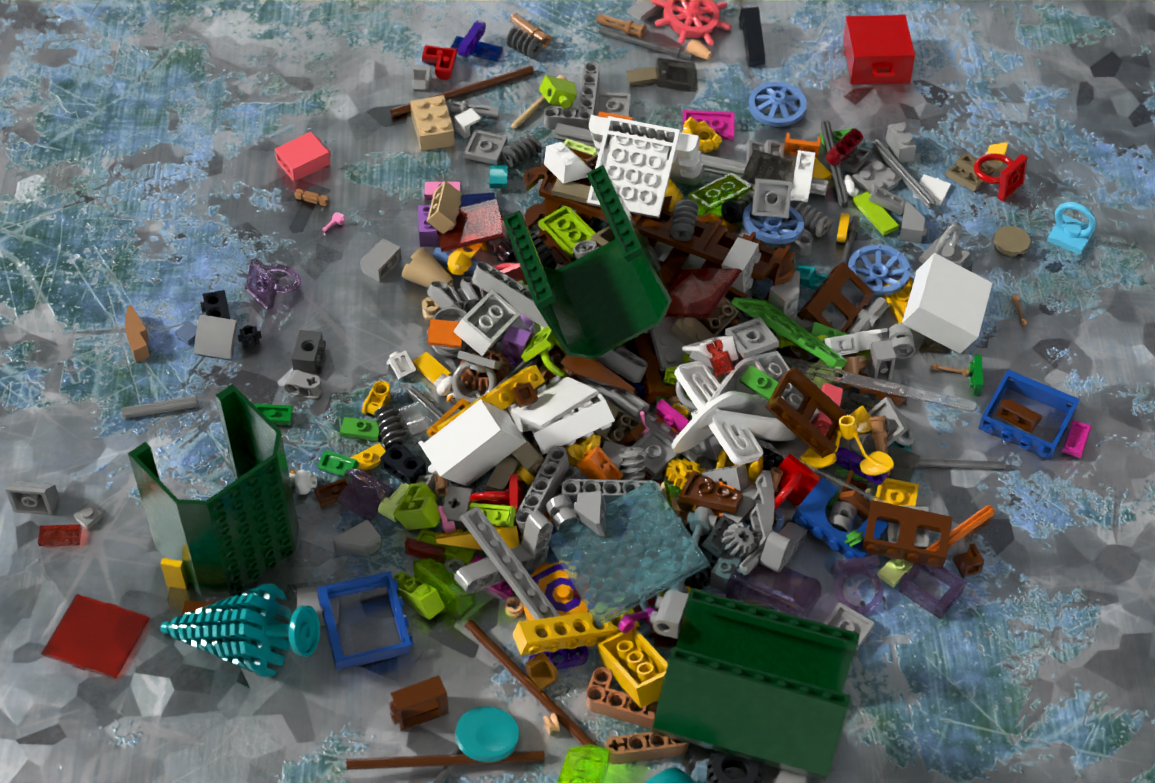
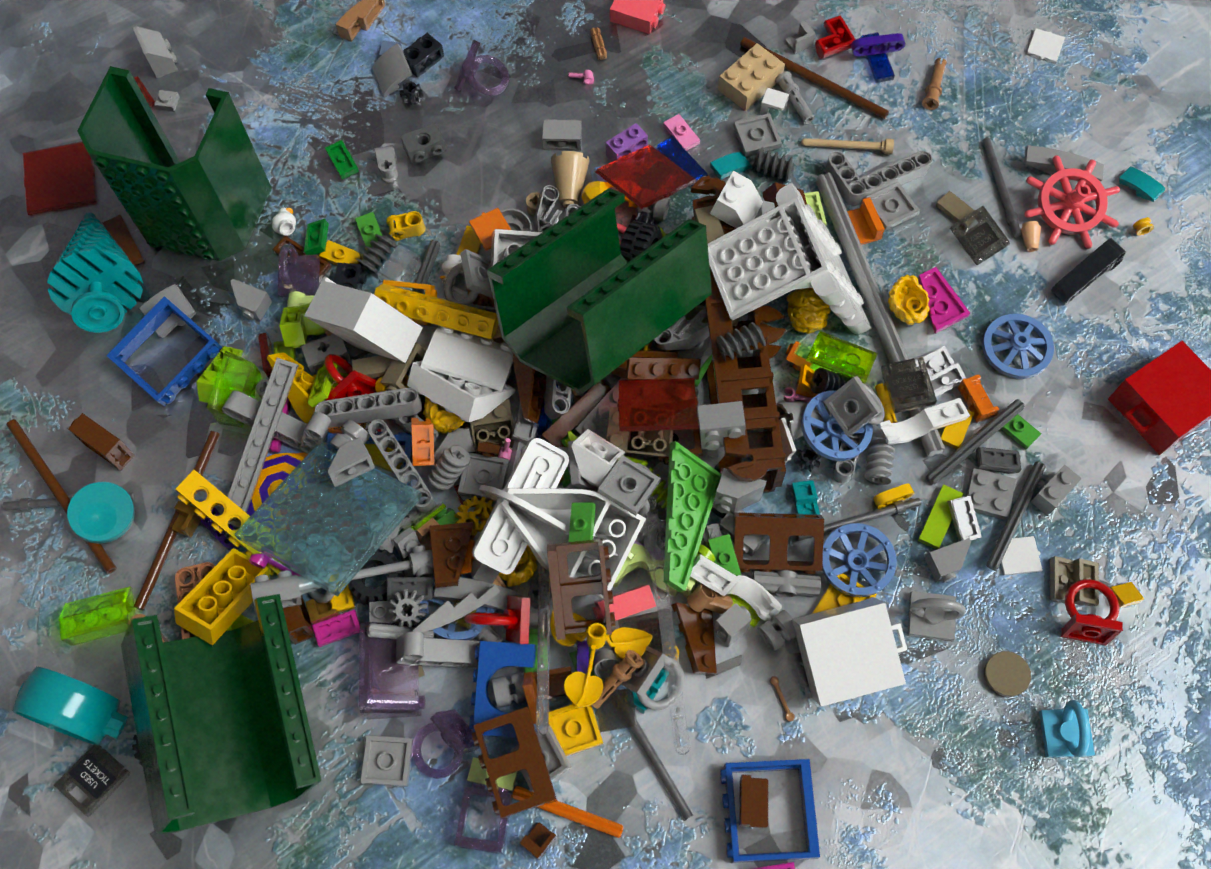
camera: 60 degrees right, 15 degrees up
light grey axle [121,396,198,419] -> none
white bracket [386,350,416,380] -> none
tan brick [427,181,462,234] -> none
bright pink hand [437,505,455,533] -> none
dark grey piece [506,27,543,59] -> none
reddish brown plate [511,382,539,408] -> none
lime torso [539,75,577,109] -> none
light nougat bush [543,713,560,735] -> none
medium nougat pin [596,13,646,39] -> none
clear red plate [706,339,735,377] -> none
medium nougat pin [770,468,783,494] -> none
dark red beam [826,129,863,166] -> none
white arm [843,175,859,197] -> none
bright green plate [844,530,864,547] -> none
green plate [968,355,983,397] -> none
medium nougat hinge [1011,295,1027,326] -> none

